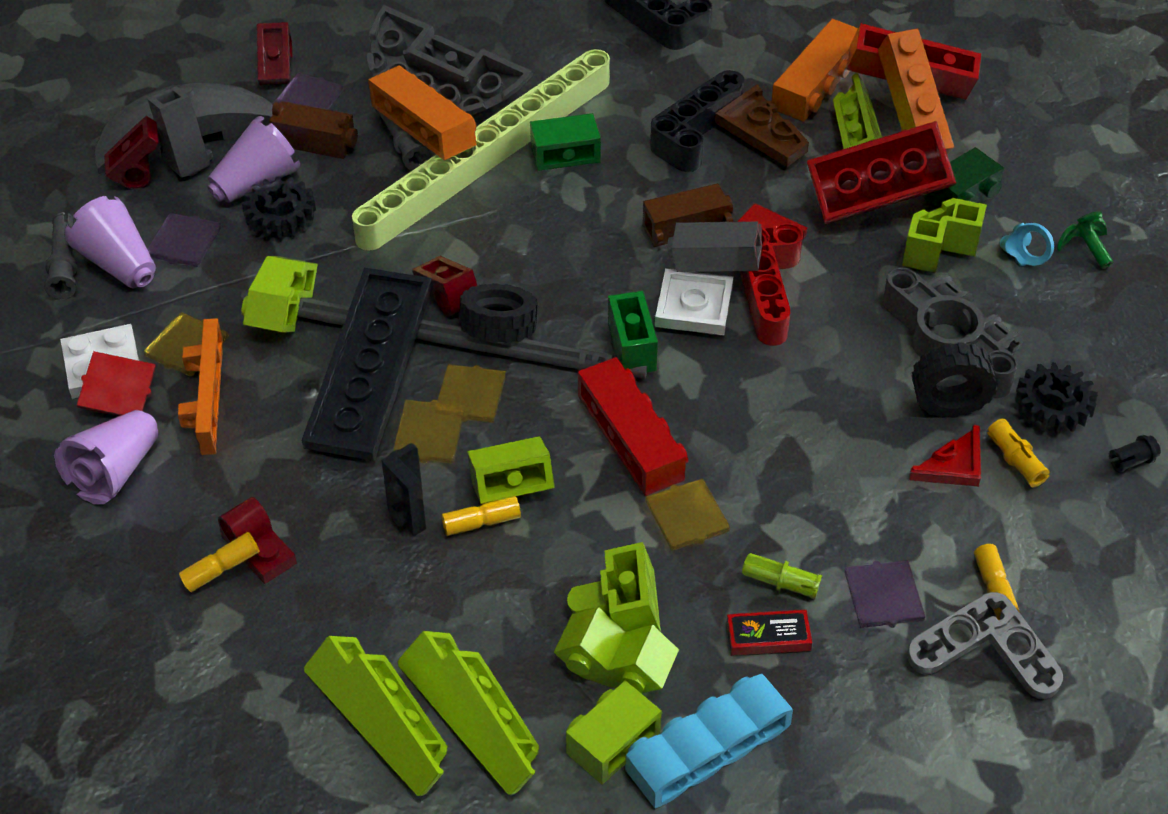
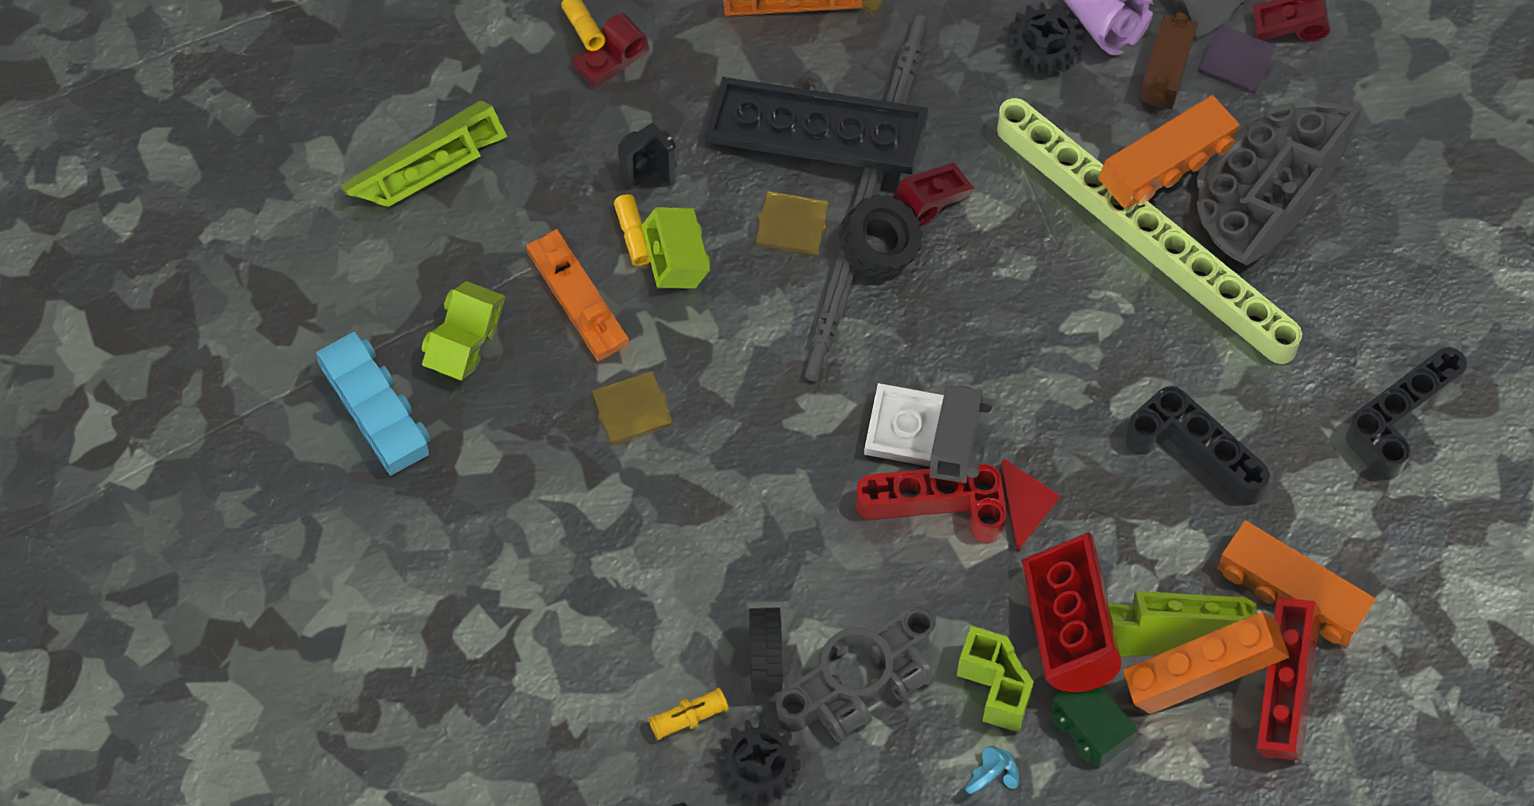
camera: 90 degrees right, 15 degrees up
lime brick [241,256,318,332] -> none
clear yellow piece [394,400,465,463] -> none
lime wedge [398,631,539,795] -> none
green brick [530,113,601,171] -> none
lime brick [566,680,662,785] -> none
lime brick [567,542,661,632] -> none
red brick [578,357,688,496] -> none
green brick [608,291,658,372] -> none
reddish brown brick [642,183,733,247] -> none
reddish brown wing [715,84,809,167] -> none
tile [726,610,812,656] -> none
lime axle [742,553,822,600] -> none
clear purple piece [845,560,925,628] -> none
light grey beam [908,592,1063,699] -> none
red tile [909,425,981,487] -> none
yellow piece [974,544,1020,620] -> none
none -> orange hinge [526,229,629,362]

